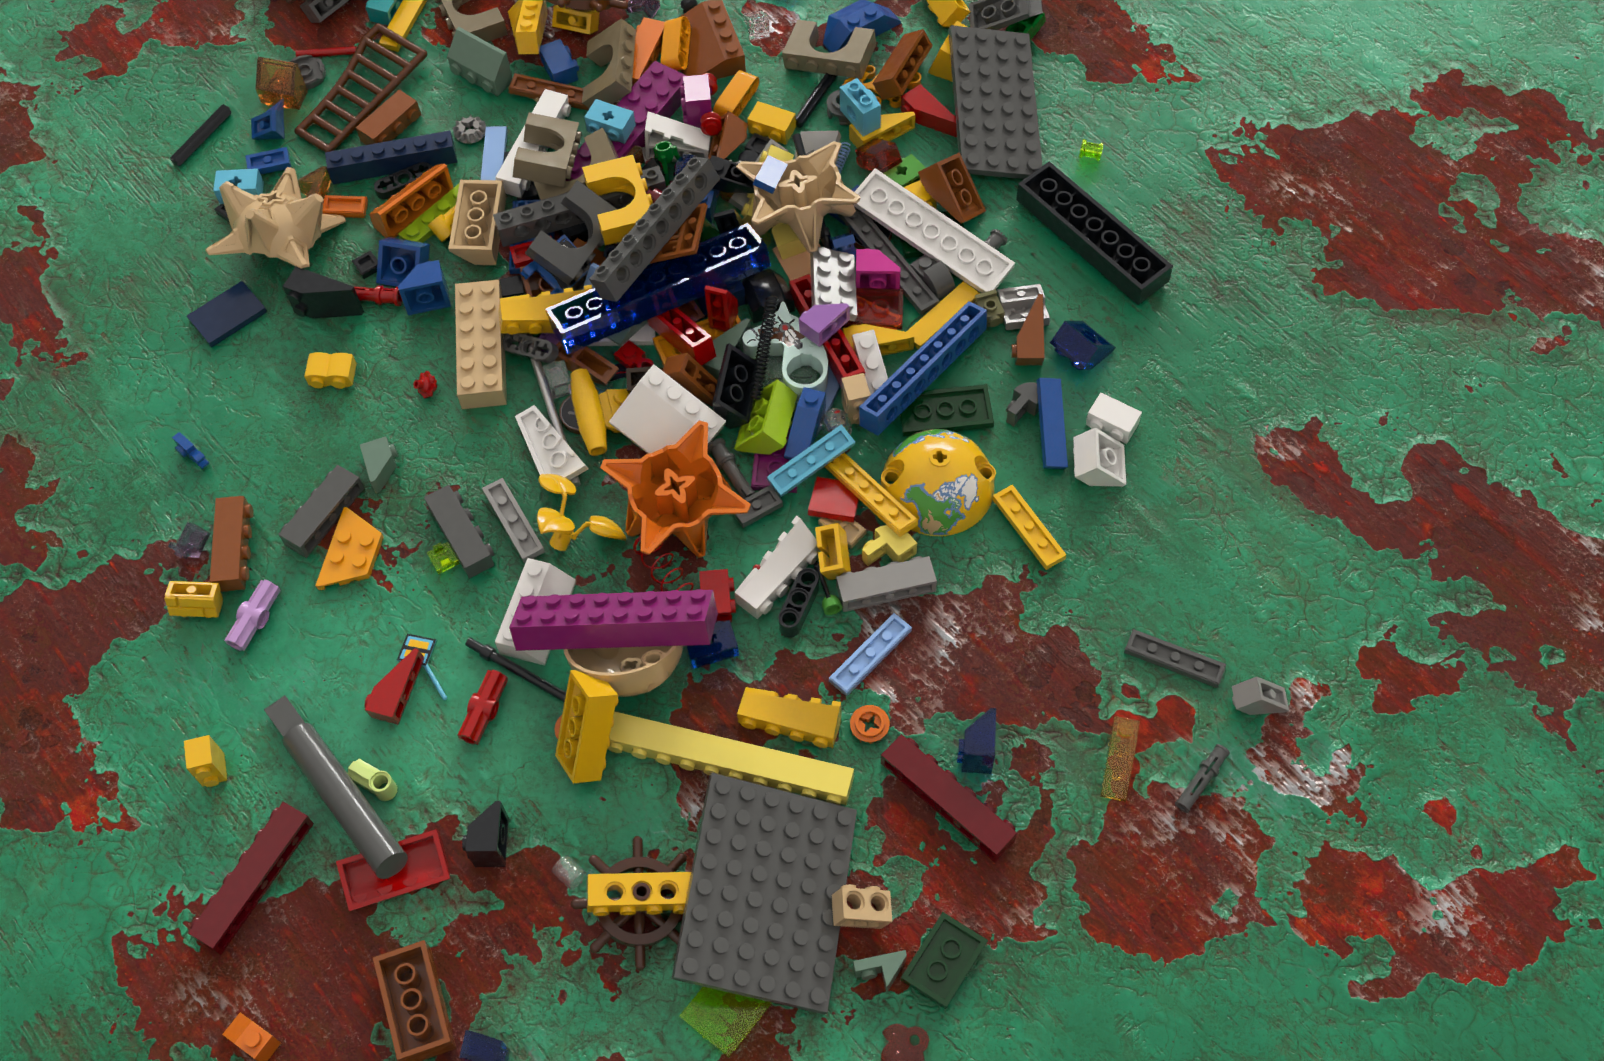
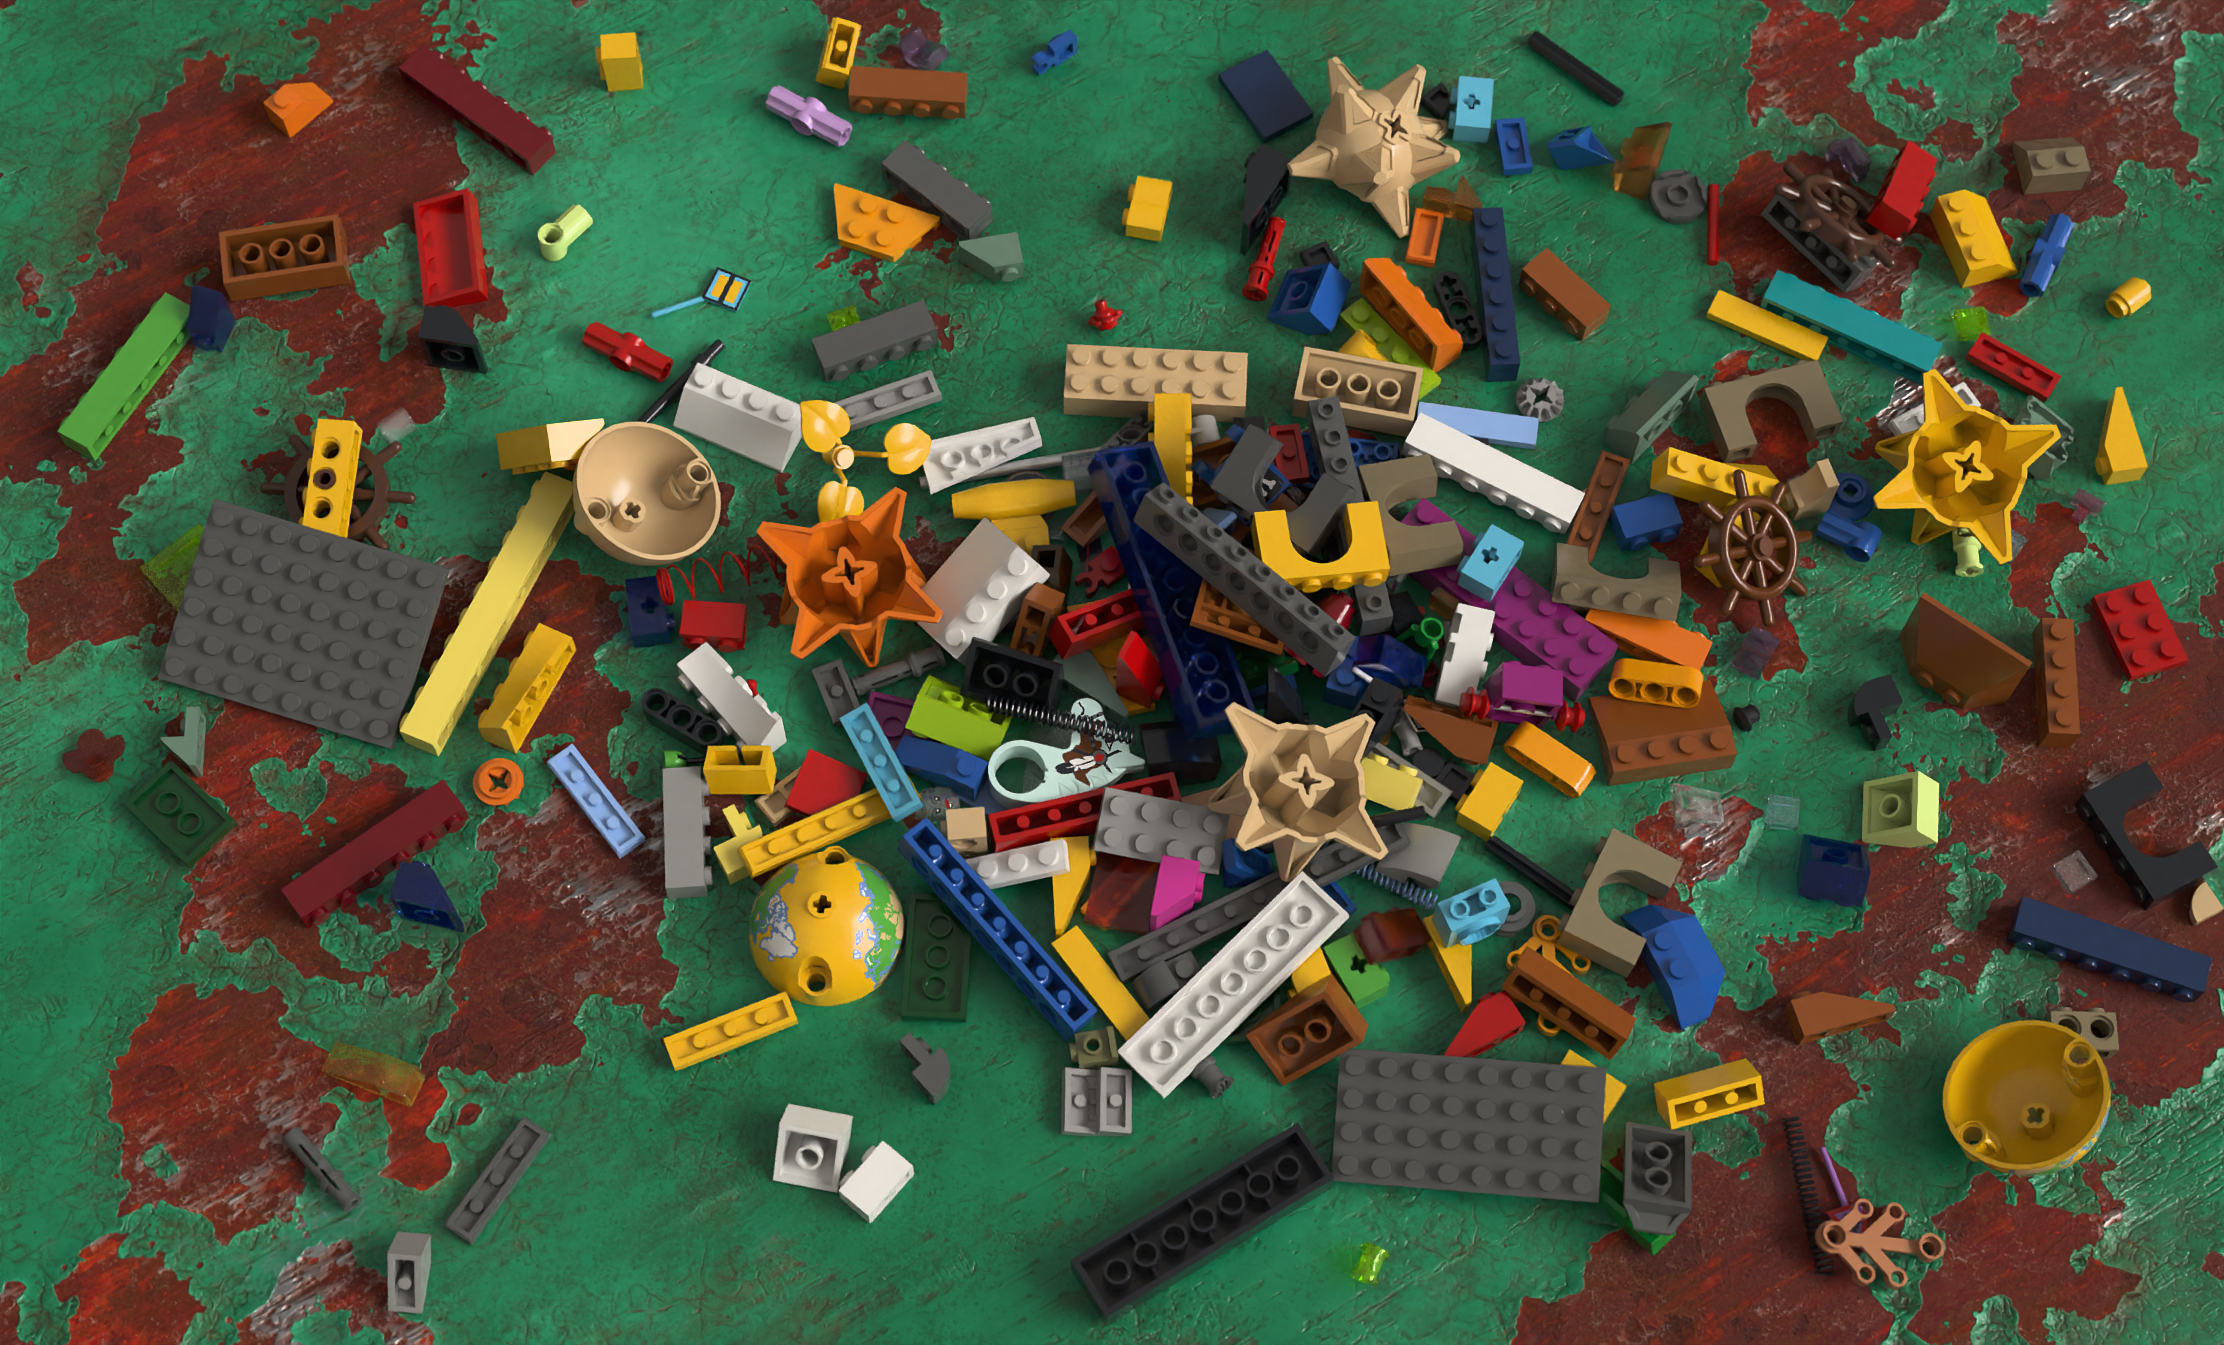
camera: 95 degrees right, 5 degrees up
dark grey piece [264,695,408,879] -> none
reddish brown bar [294,23,428,152] -> none
red slope [364,648,424,725] -> none
blue slope [398,260,451,315] -> none
magenta brick [509,589,718,651] -> none
dark tan arch [513,113,582,187] -> none
tile [753,155,788,194] -> none
medium lavender slope [799,303,850,347] -> none
tan brick [832,884,892,929] -> none
dark orange slope [1011,294,1044,365] -> none
blue tile [1037,378,1068,469] -> none
clear blue slope [1050,321,1116,371] -> none

